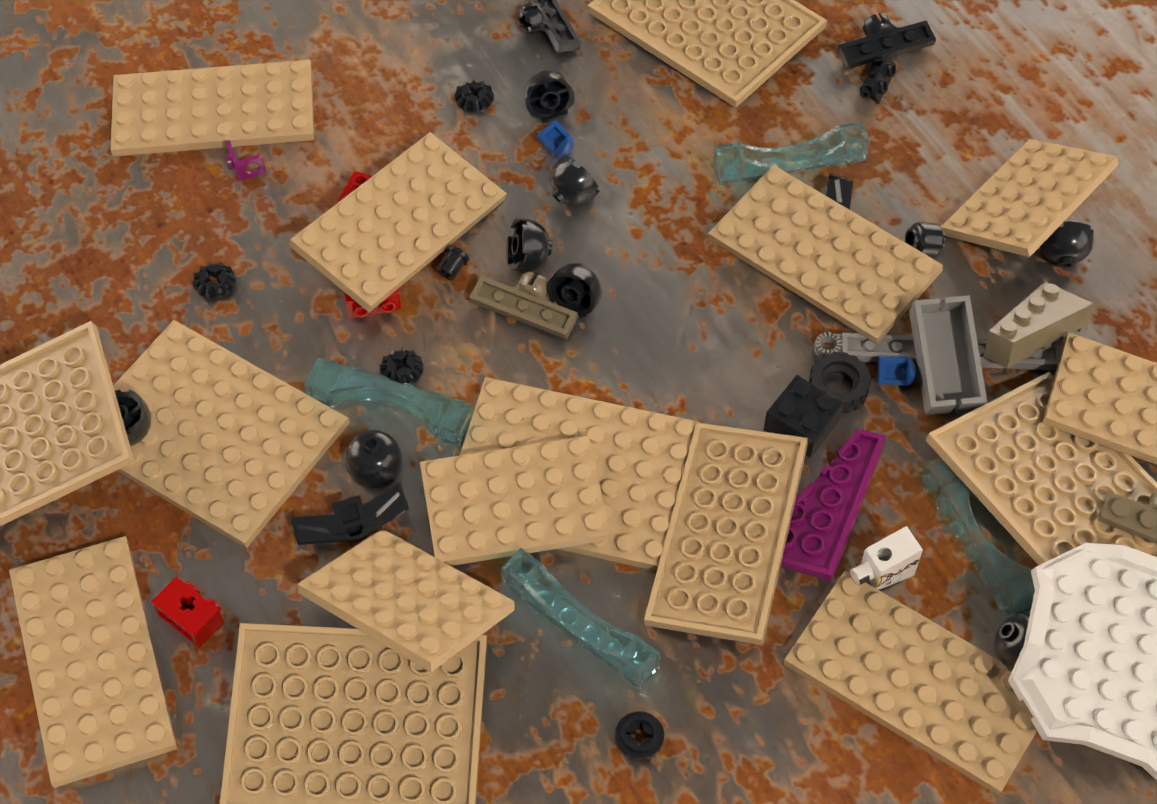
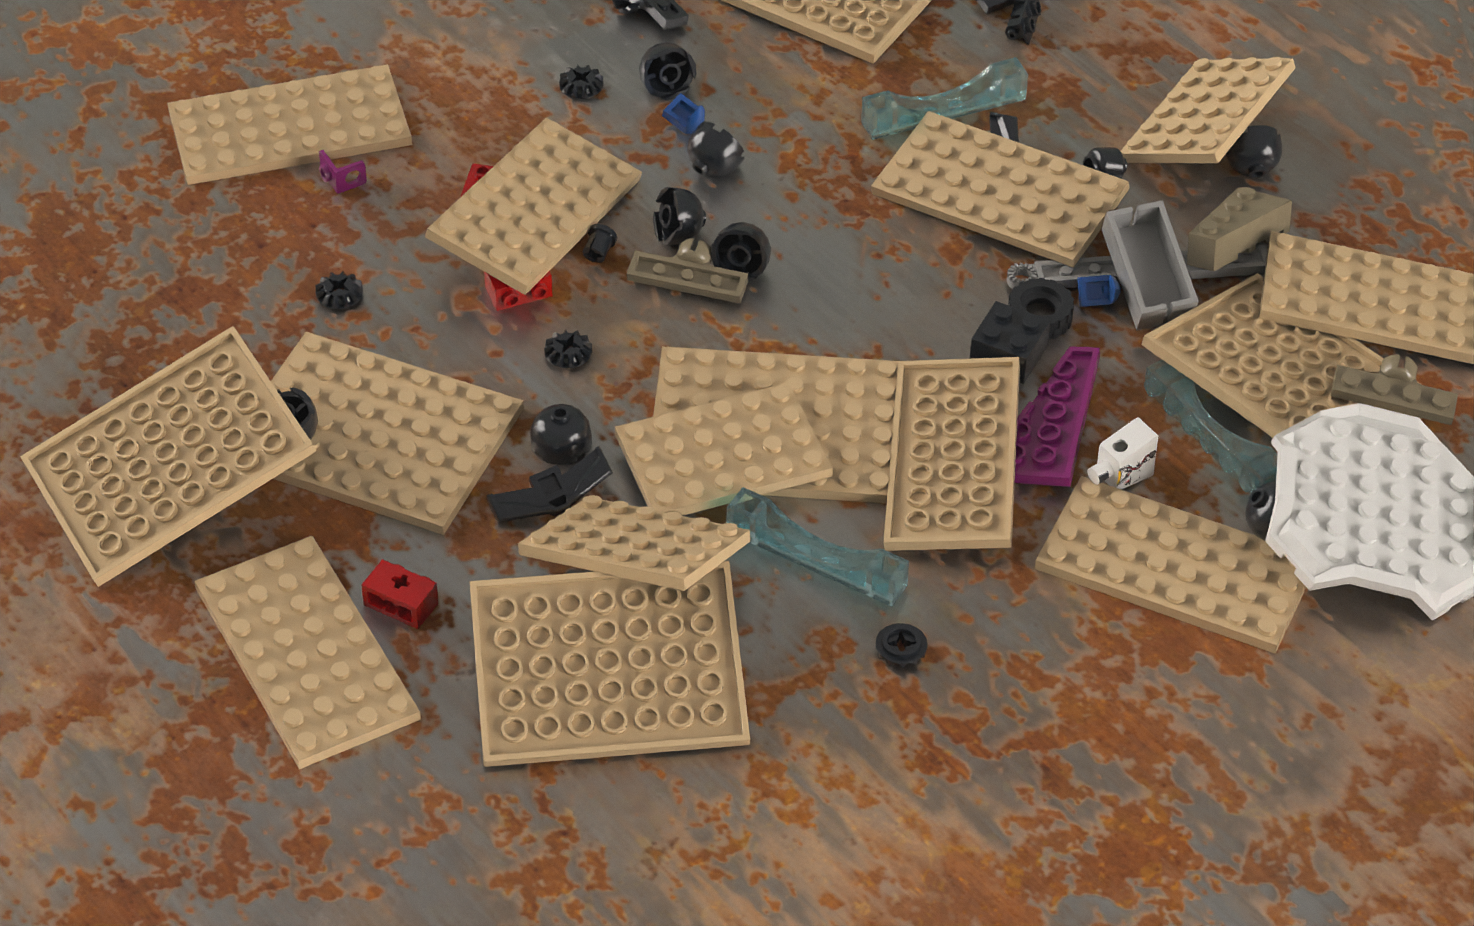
camera: 10 degrees left, 10 degrees down
clear light blue arch [304,358,473,447] -> none

